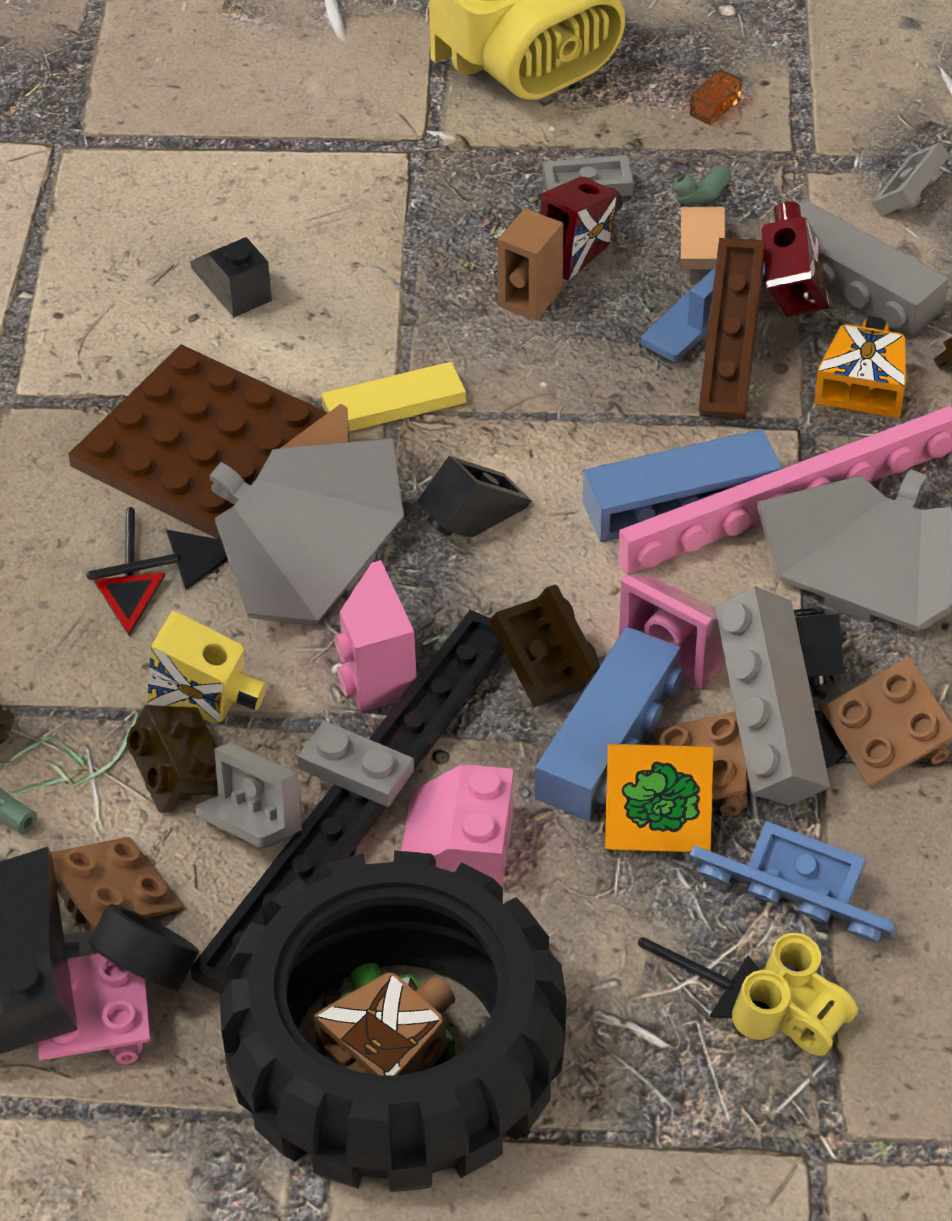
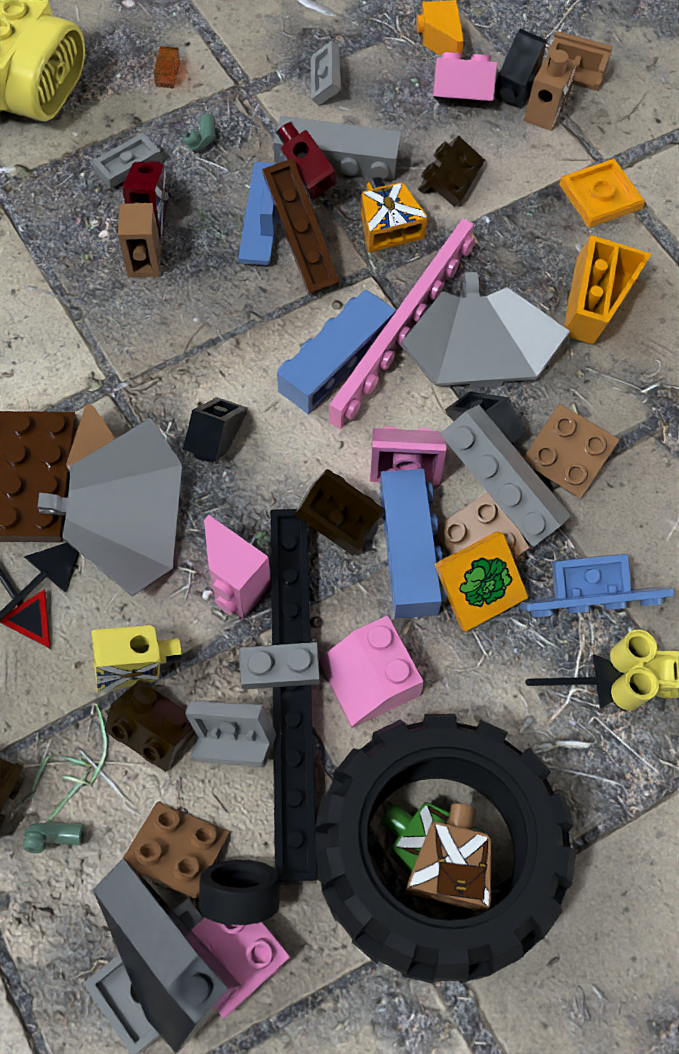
camera: 35 degrees left, 15 degrees up
light yellow tile [321,361,466,432] -> none
light nougat slope [681,207,725,270] -> none

